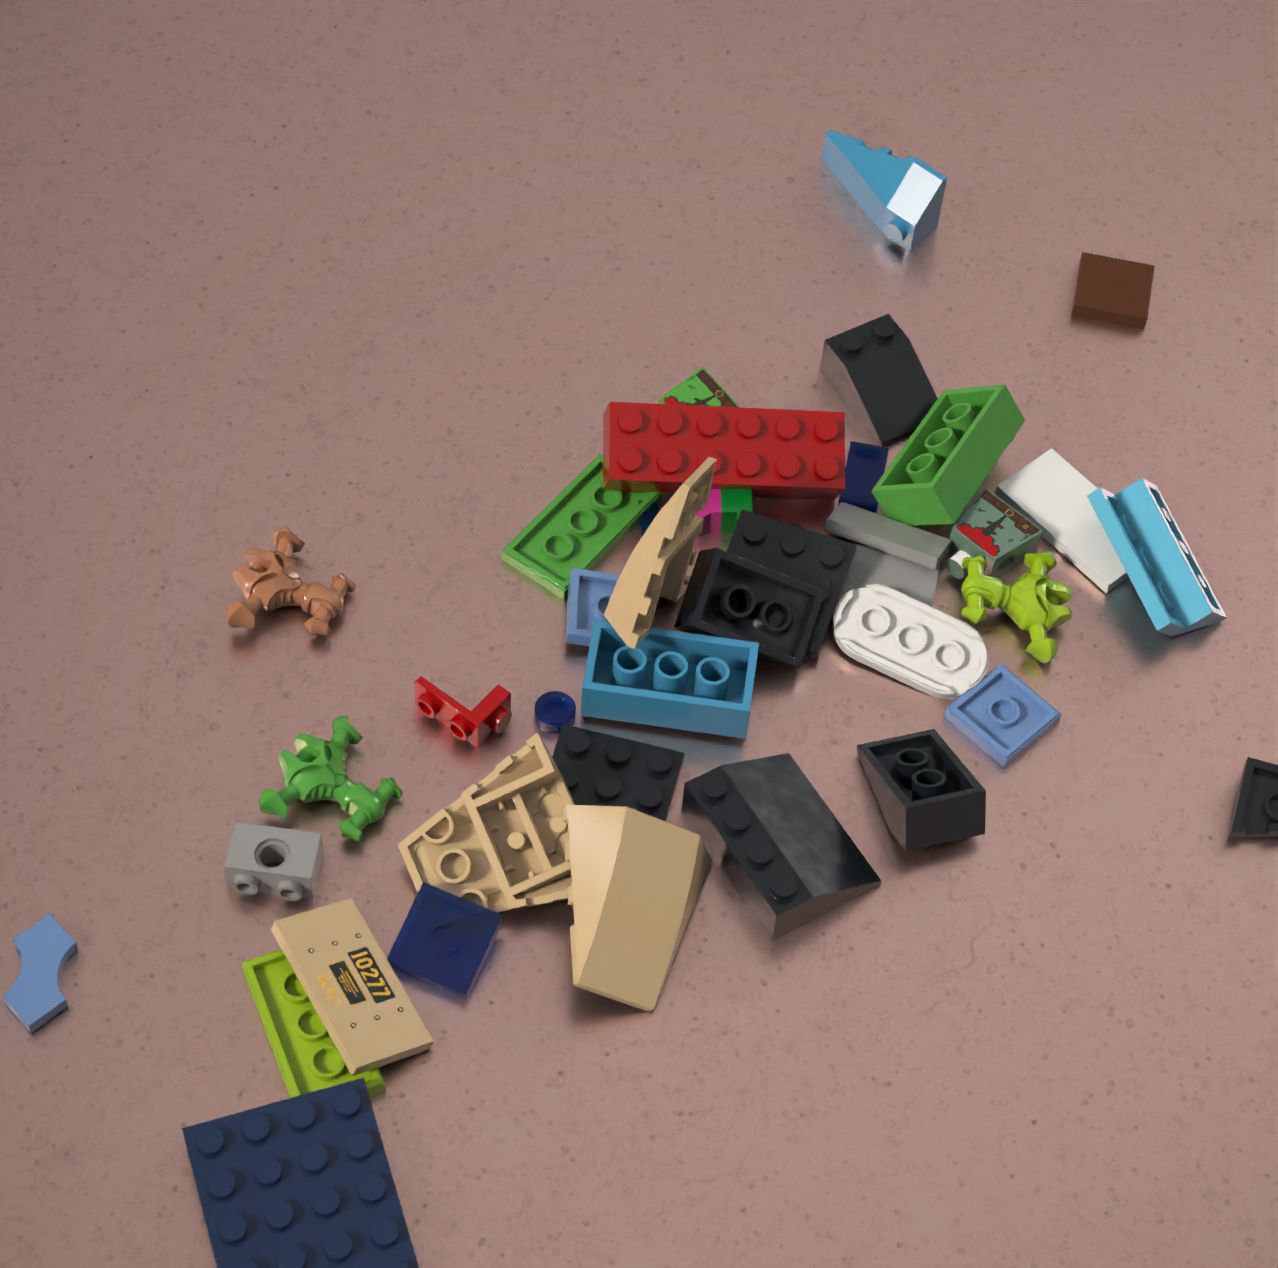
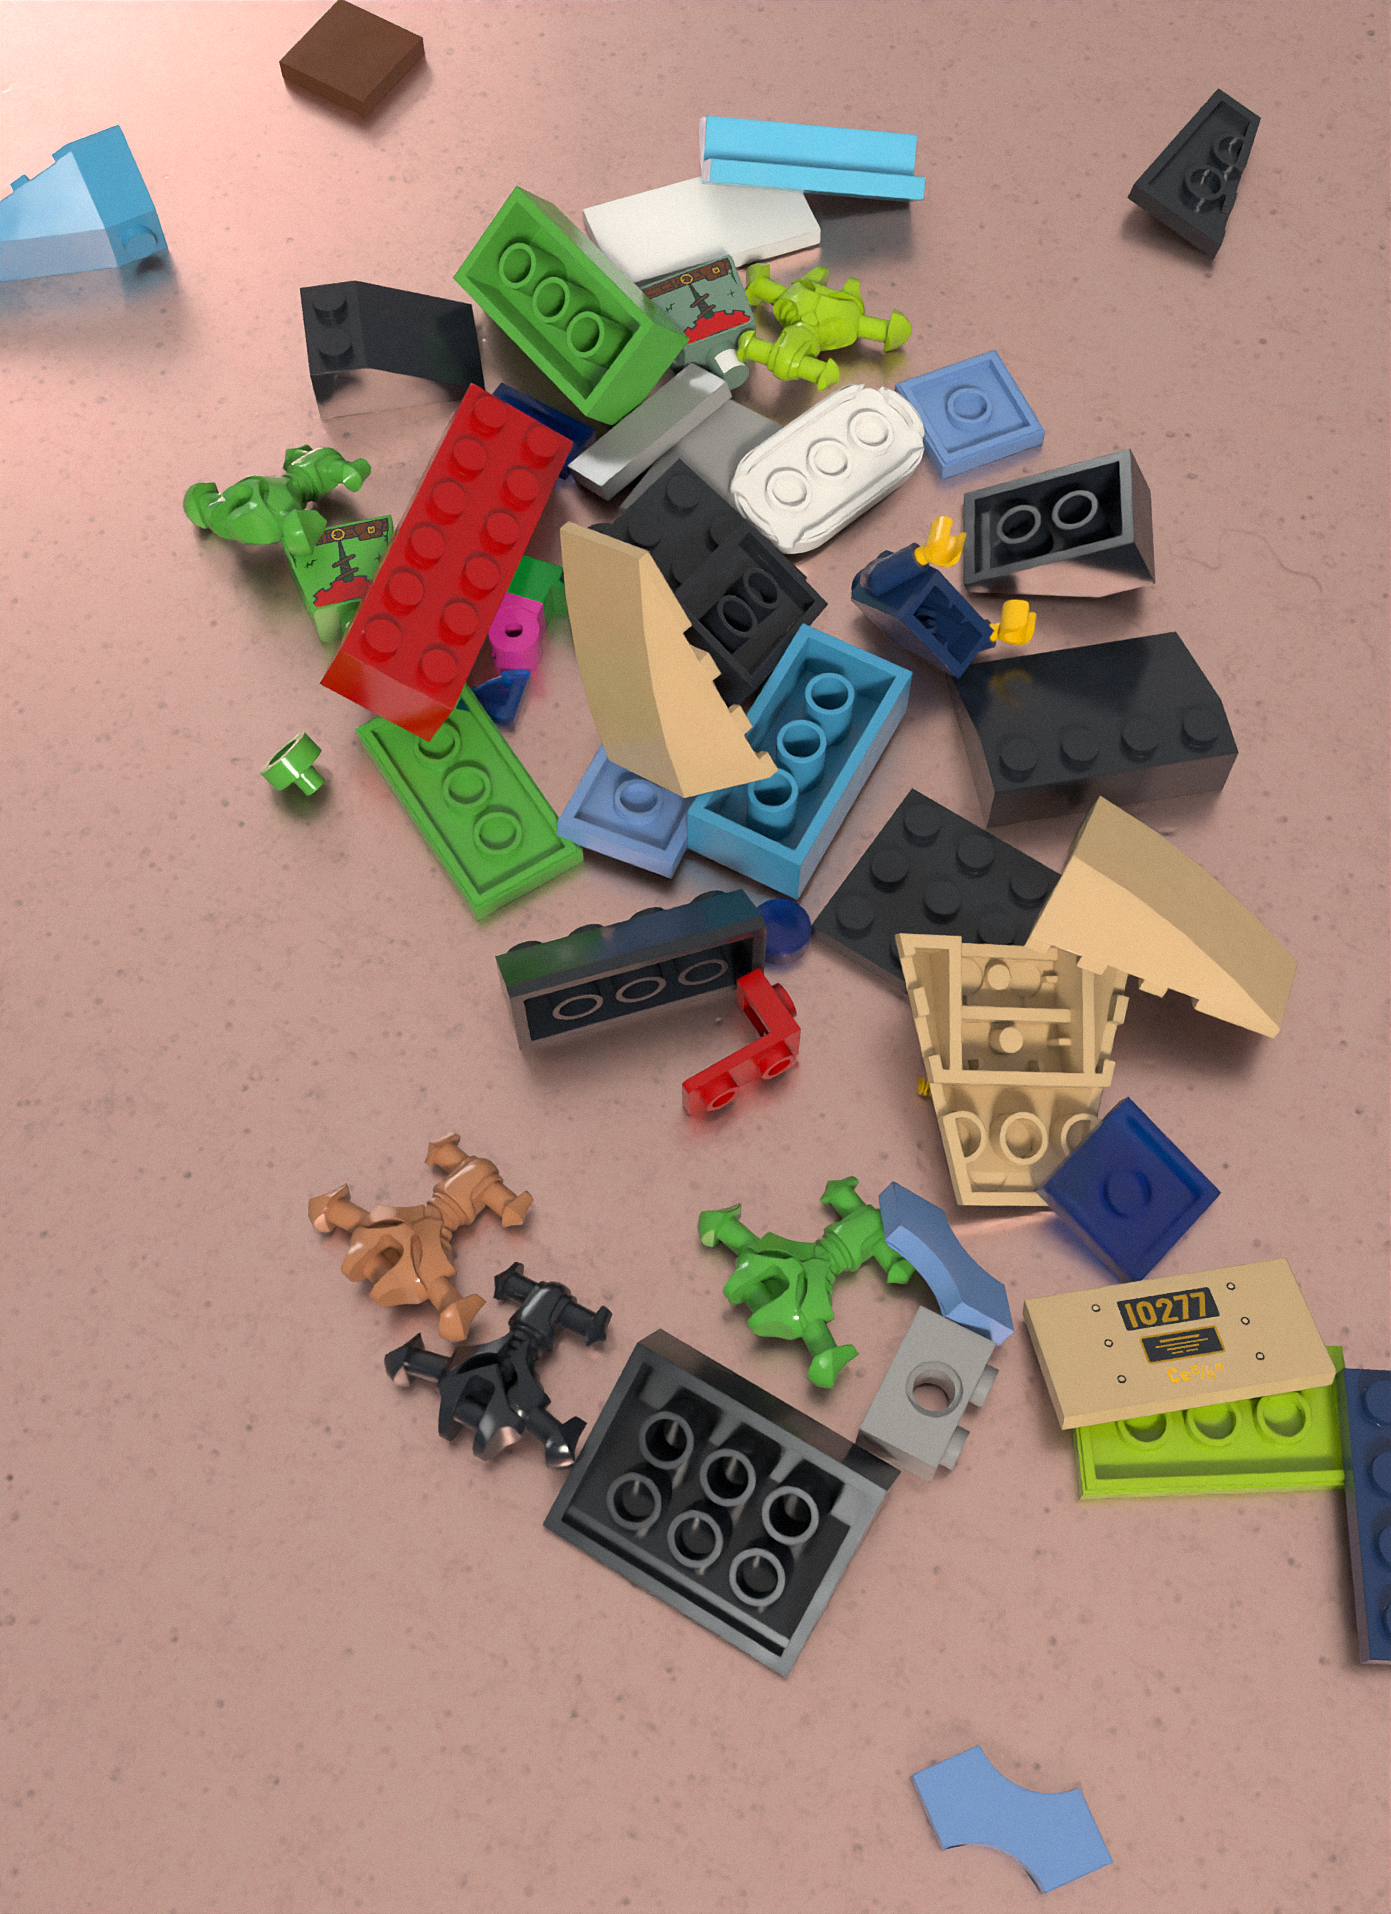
camera: 65 degrees left, 10 degrees up
none -> bright green piece [183,444,371,556]
none -> bright green tile [260,731,325,796]
none -> black piece [384,1262,613,1471]
none -> black slope [495,889,767,1050]
none -> black slope [543,1328,902,1678]
none -> dark blue torso [851,516,1037,679]
none -> medium blue tile [878,1181,1015,1346]

